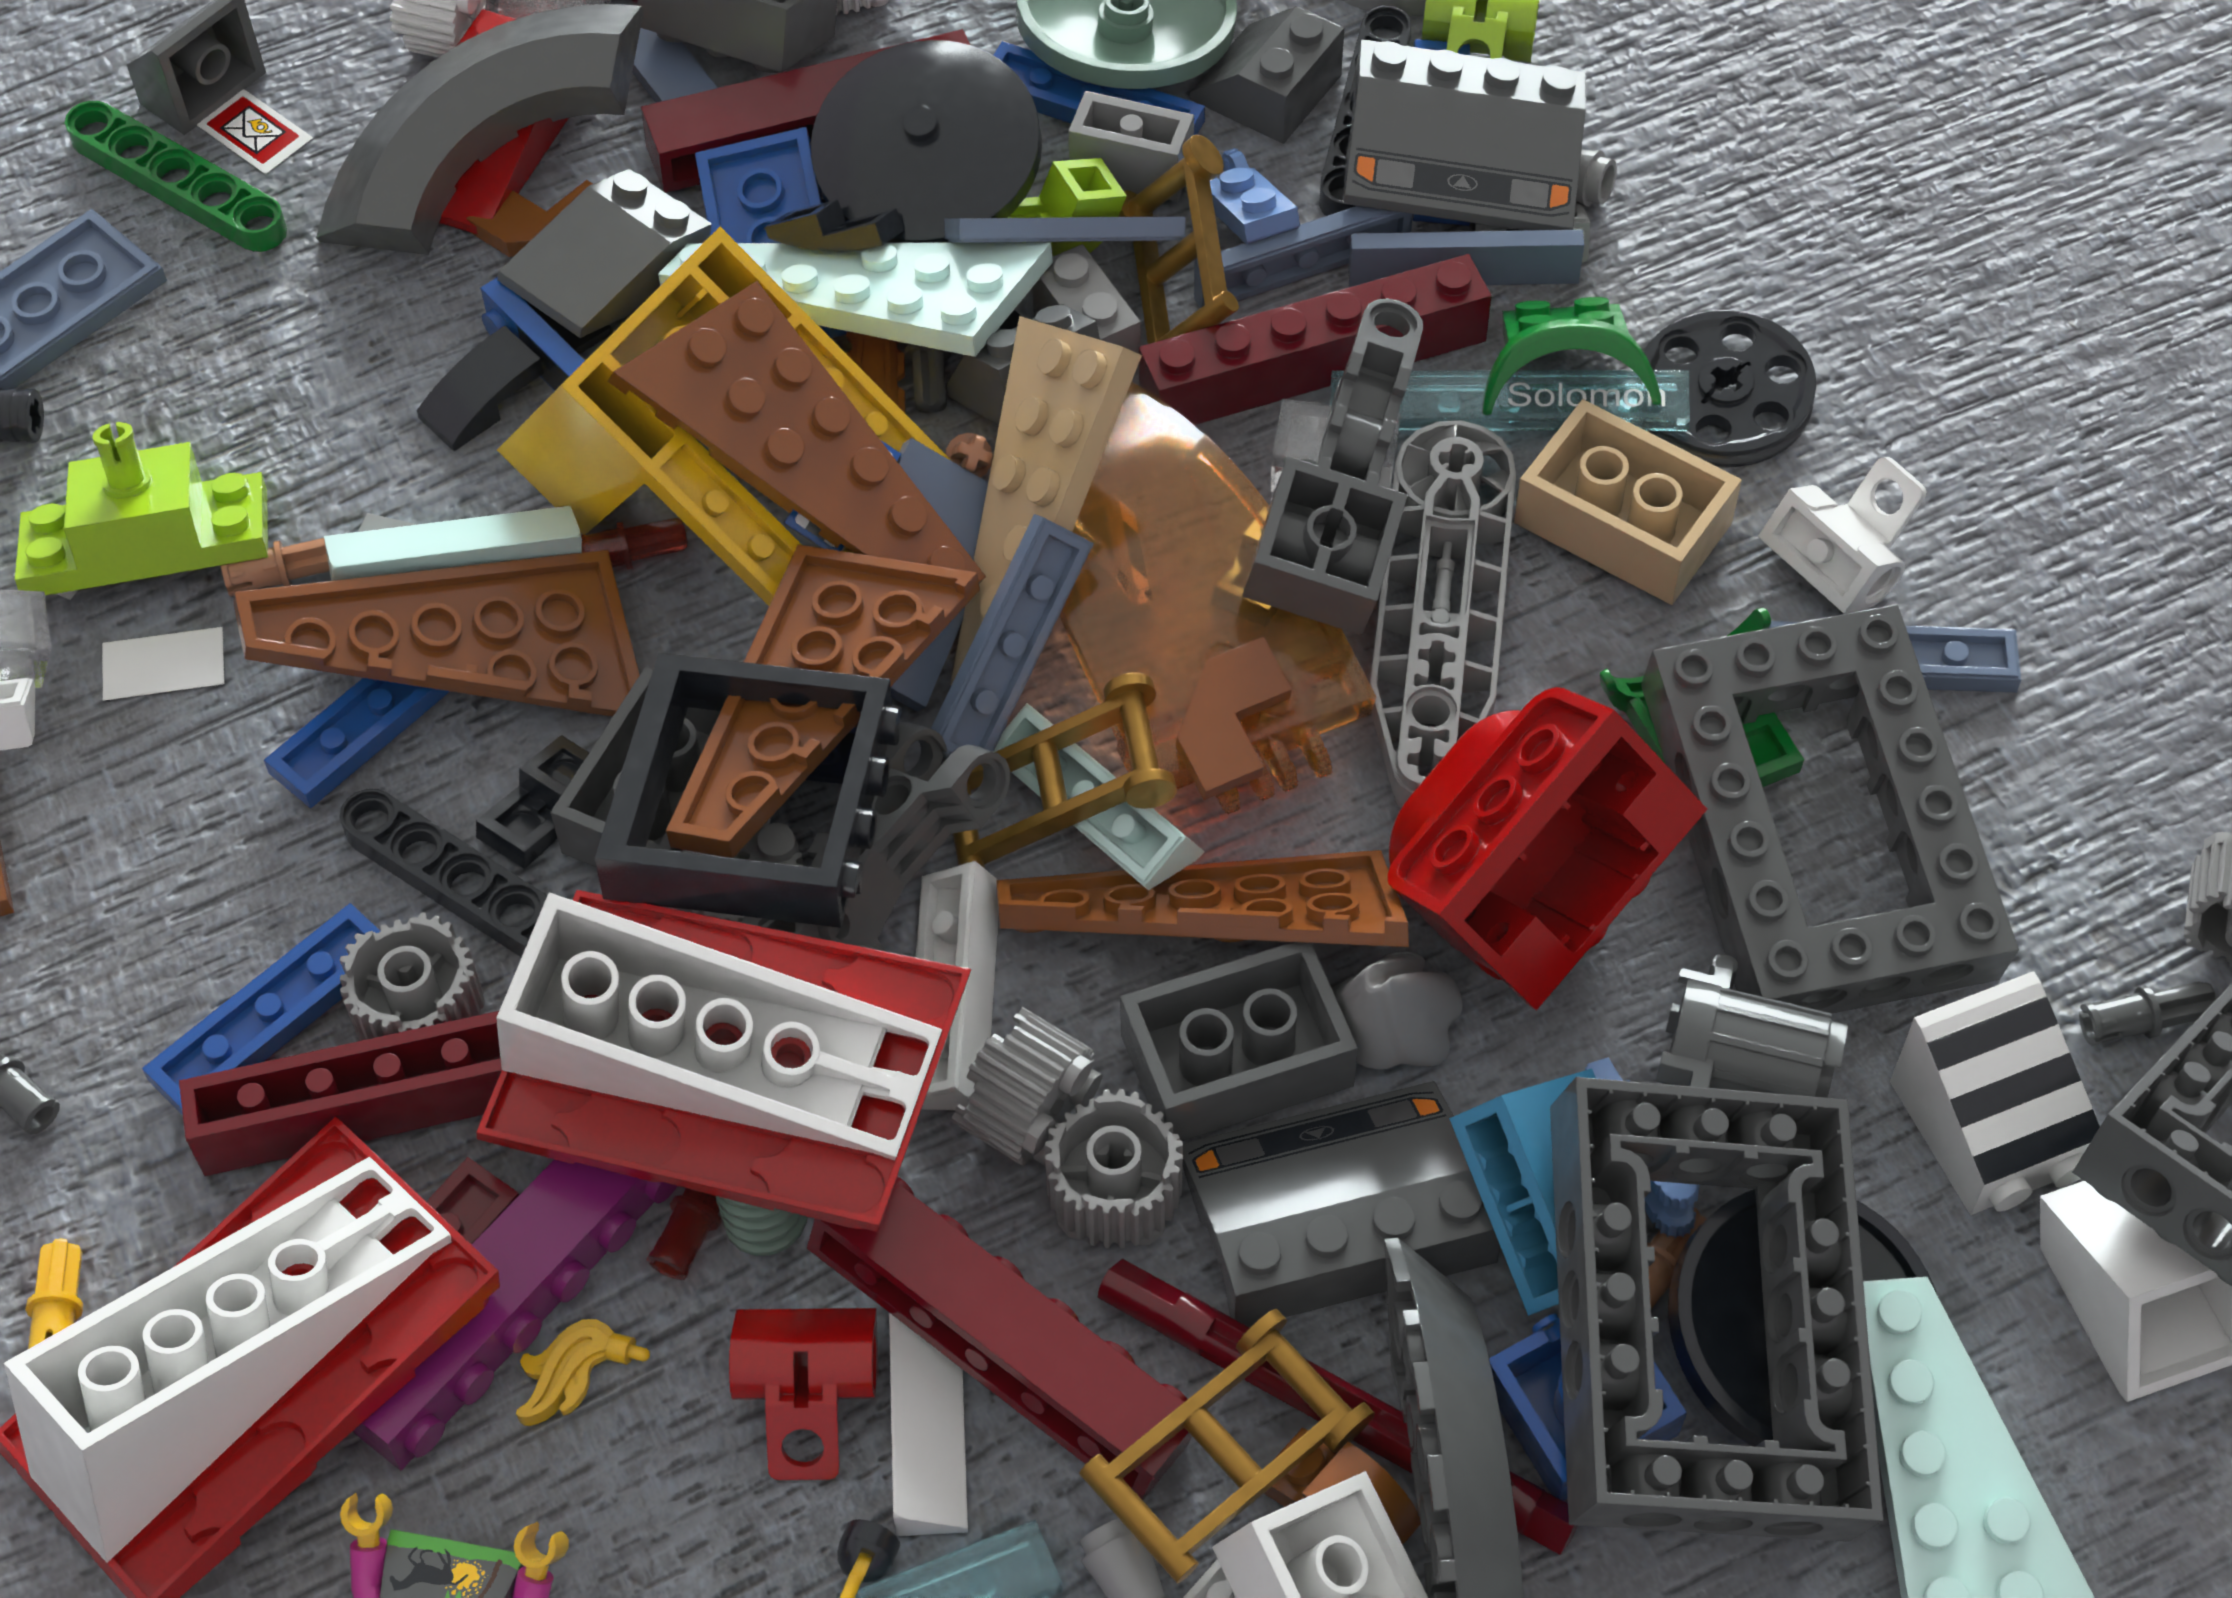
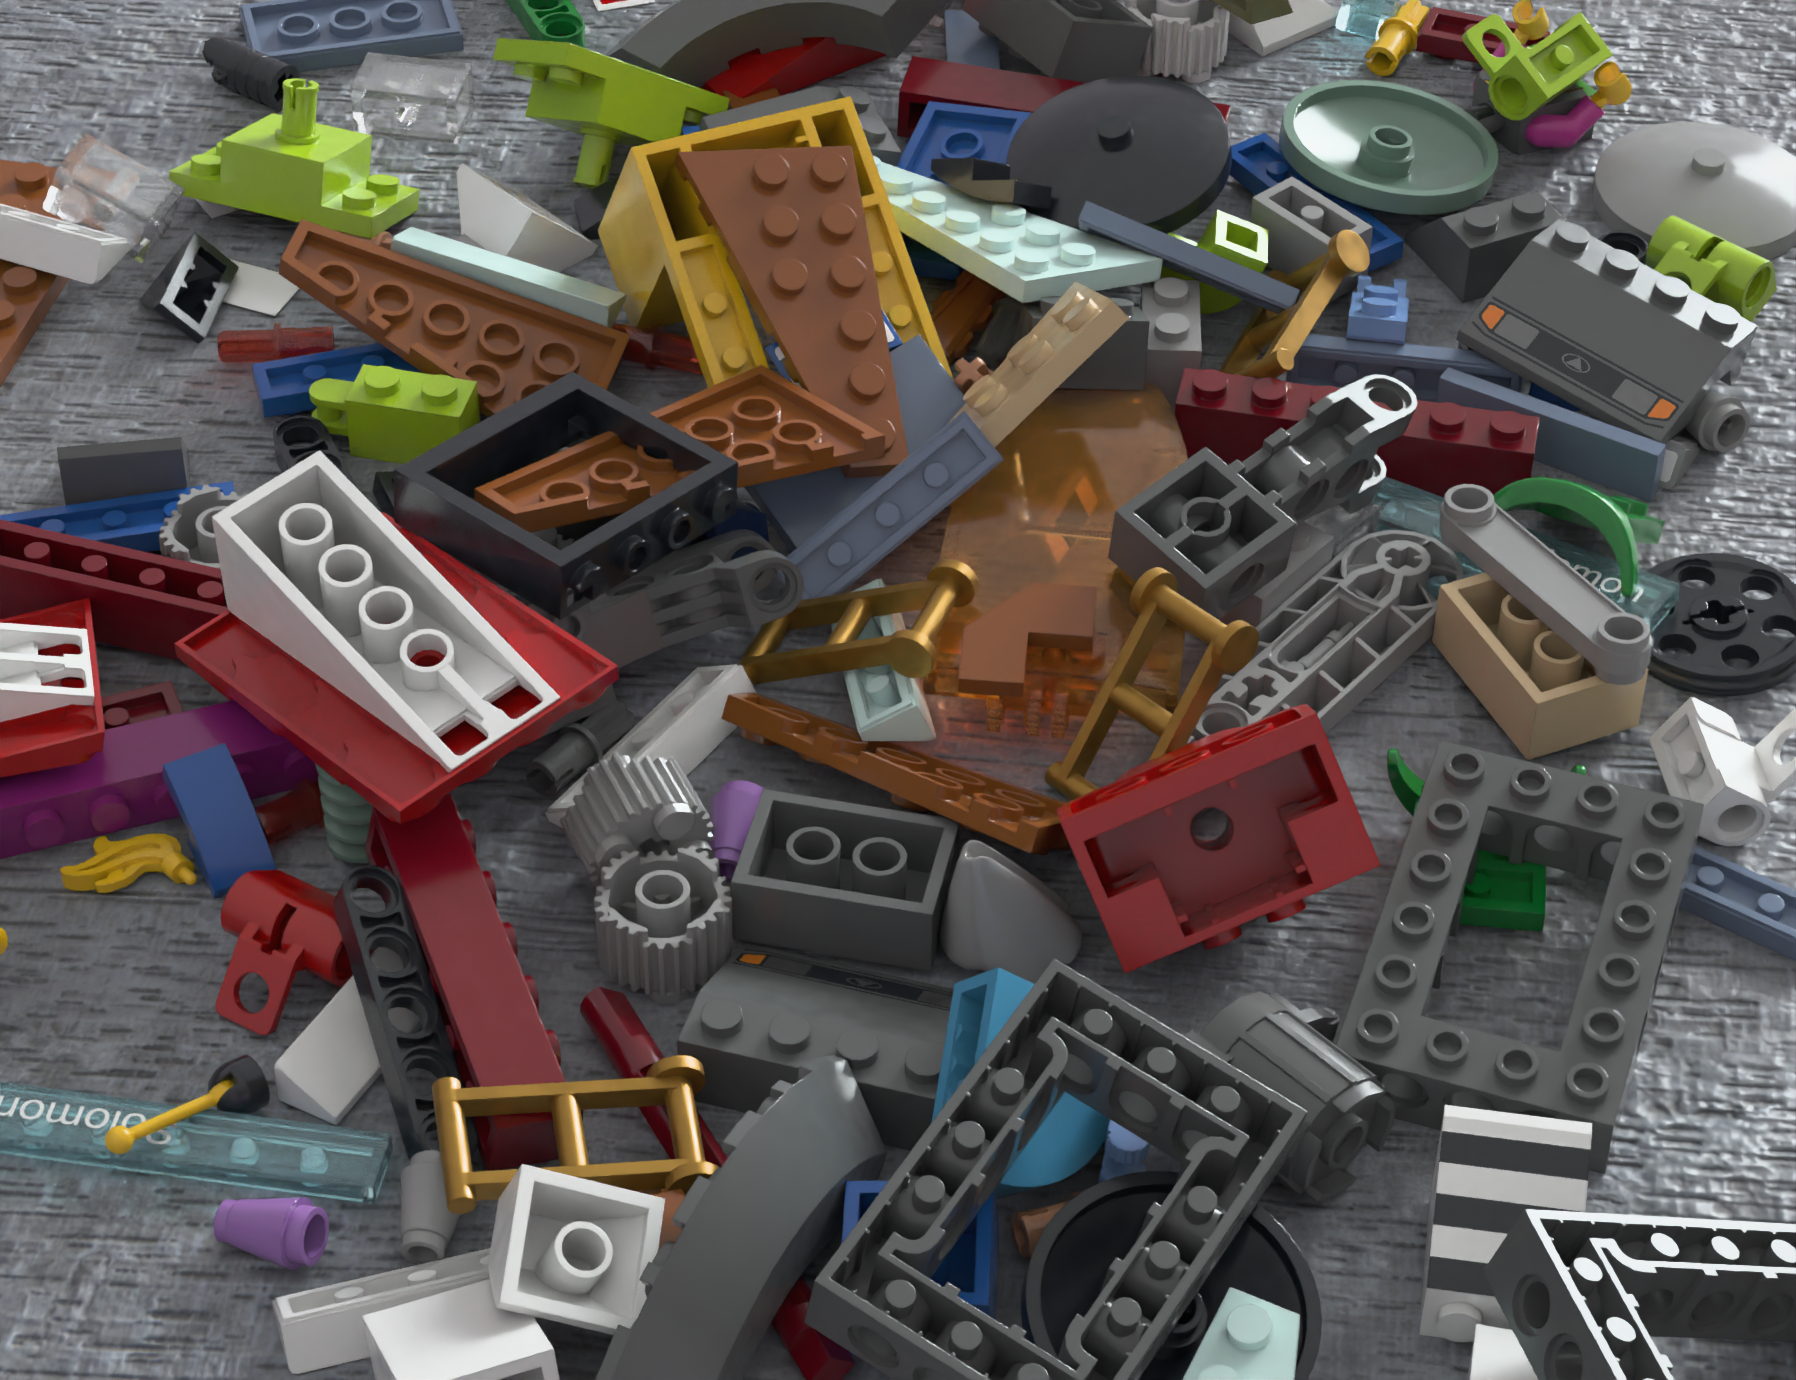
camera: 30 degrees right, 15 degrees down
none -> dark grey slope [57,437,190,505]
none -> black slope [140,232,239,344]
none -> blue slope [162,743,277,899]
none -> clear red axle [217,322,335,363]
none -> lime brick [309,364,480,464]
none -> black beam [334,865,479,1160]
none -> clear brick [350,52,475,145]
none -> white slope [456,163,598,273]
none -> lime brick [493,38,730,189]
none -> medium lavender cone [709,780,764,882]
none -> pearl gold piece [1045,567,1259,801]
none -> light grey piece [1439,484,1652,685]

